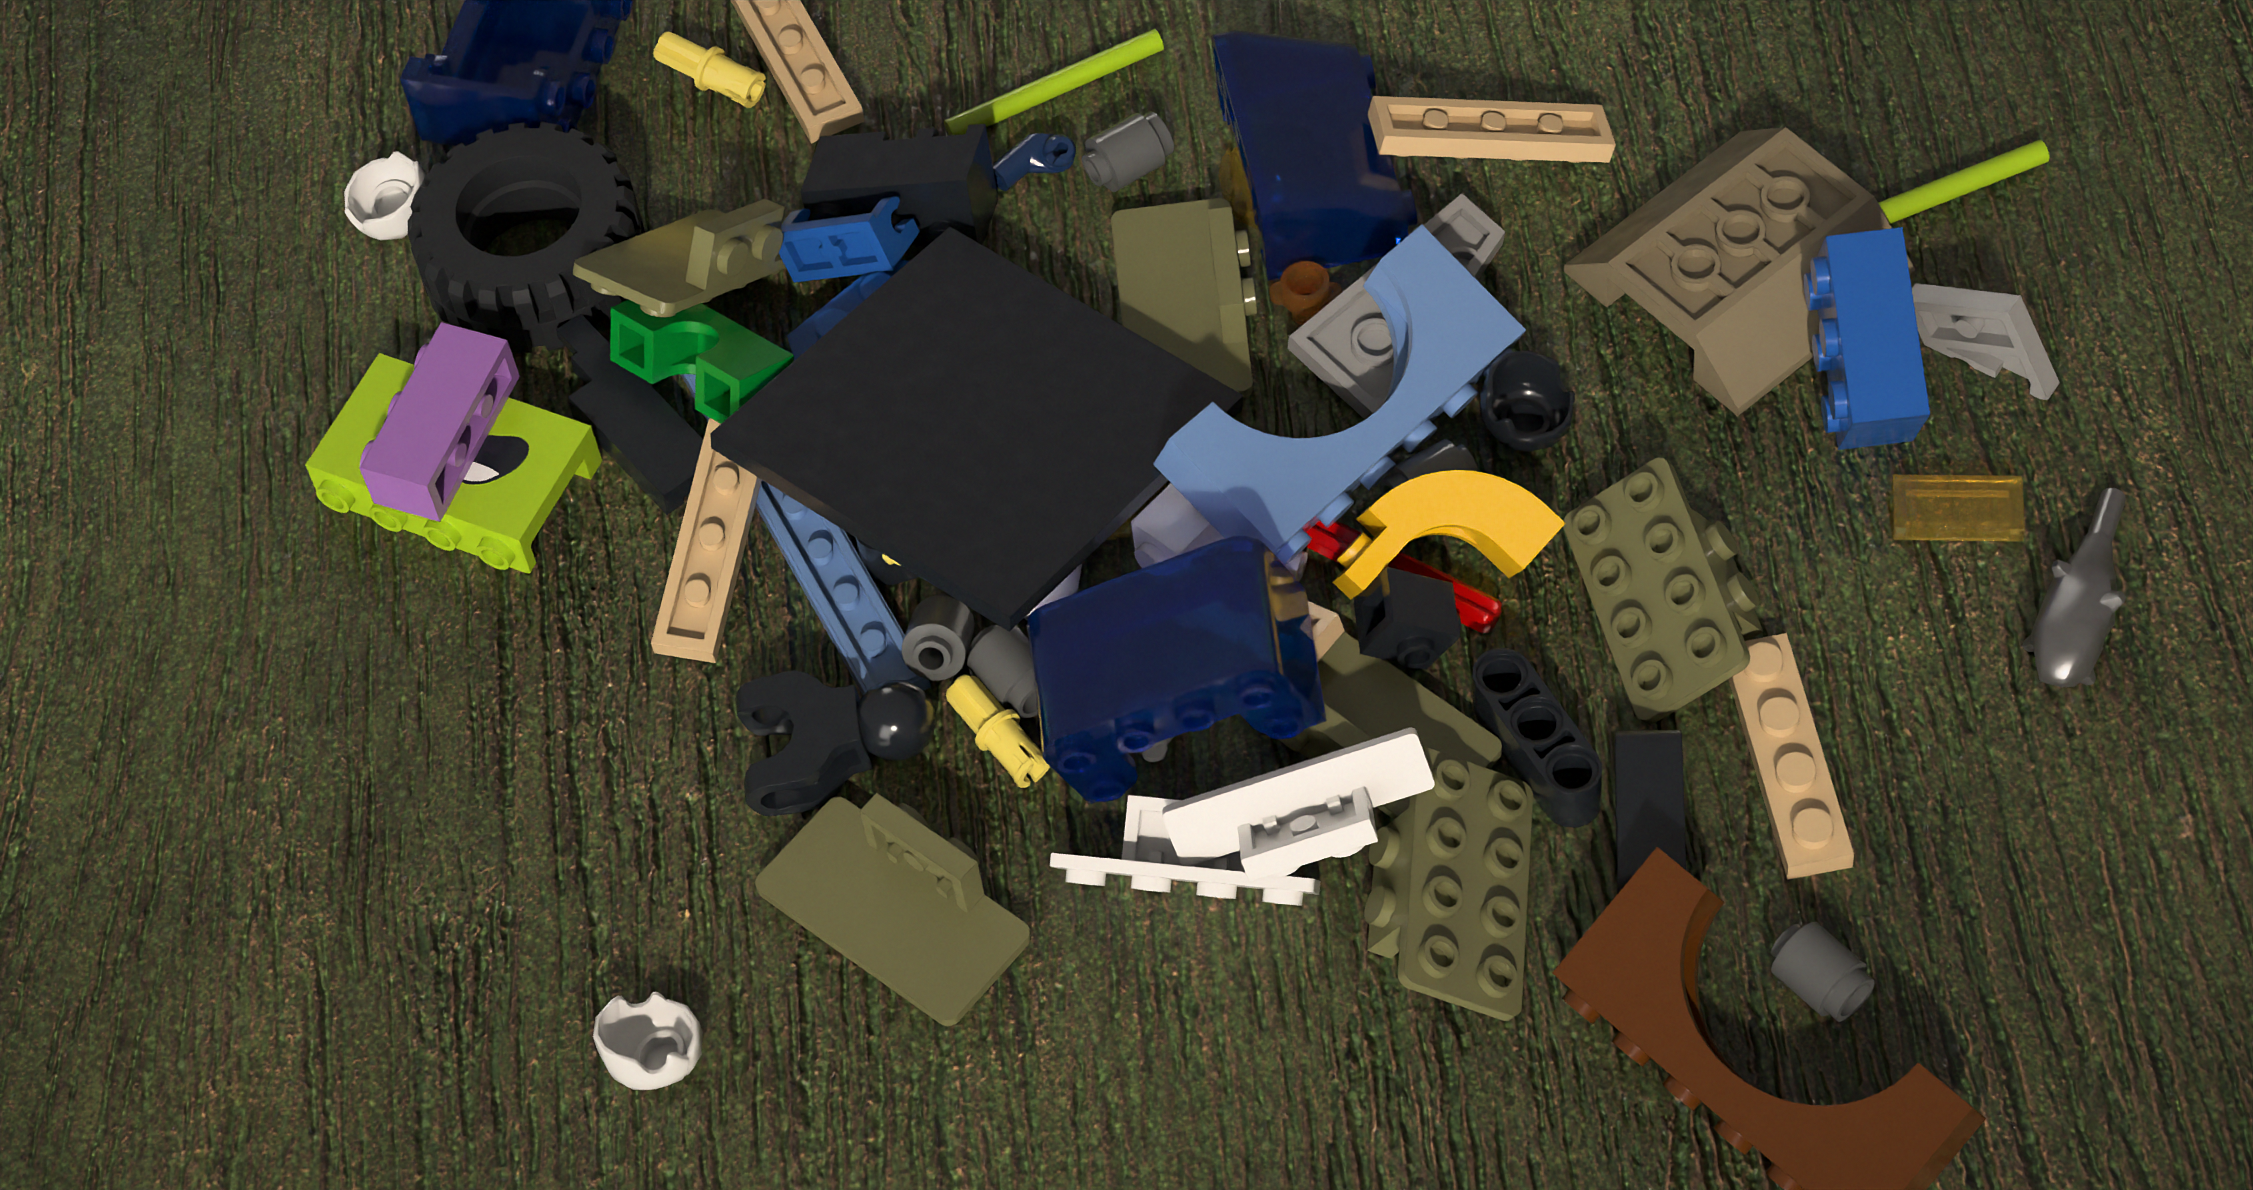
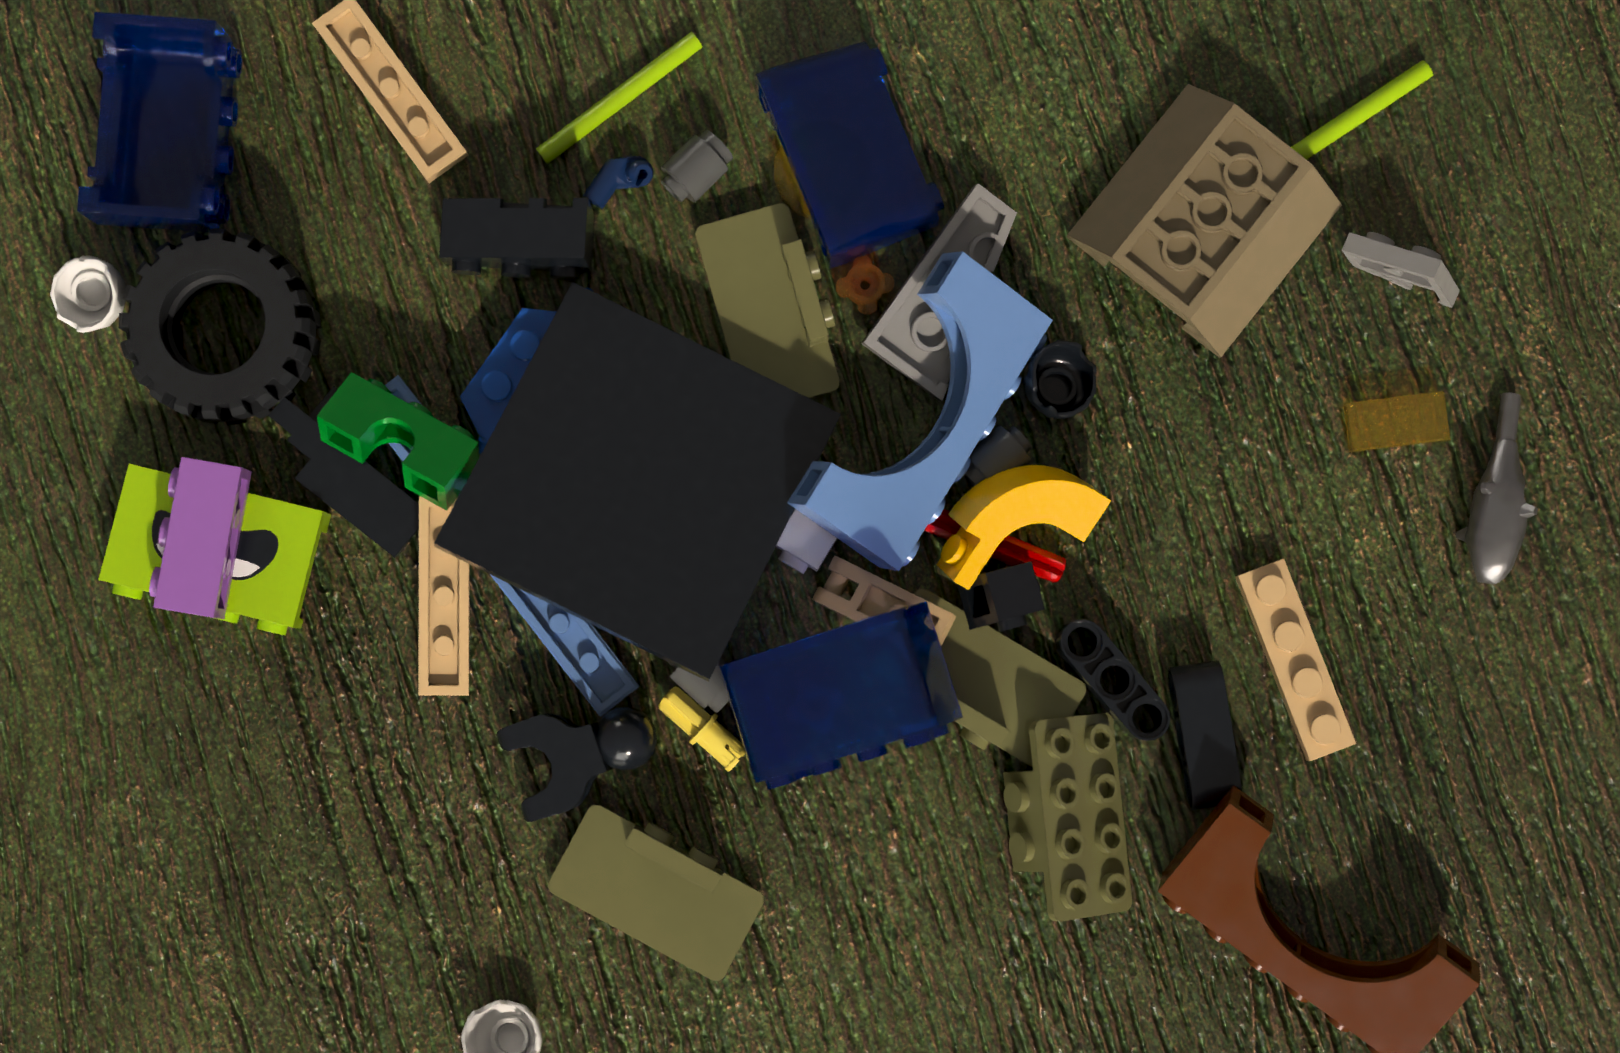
camera: 25 degrees left, 30 degrees up
olive bracket [572,199,786,317] -> none
light yellow axle [653,31,766,108] -> none
blue hinge [779,197,920,283] -> none
dark grey brick [902,594,975,681] -> none
white bracket [1049,795,1321,906] -> none
white bracket [1162,727,1435,882] -> none
tan plate [1368,96,1616,163] -> none
olive bracket [1563,457,1763,724] -> none
dark grey brick [1771,922,1875,1022] -> none
blue brick [1804,227,1930,450] -> none

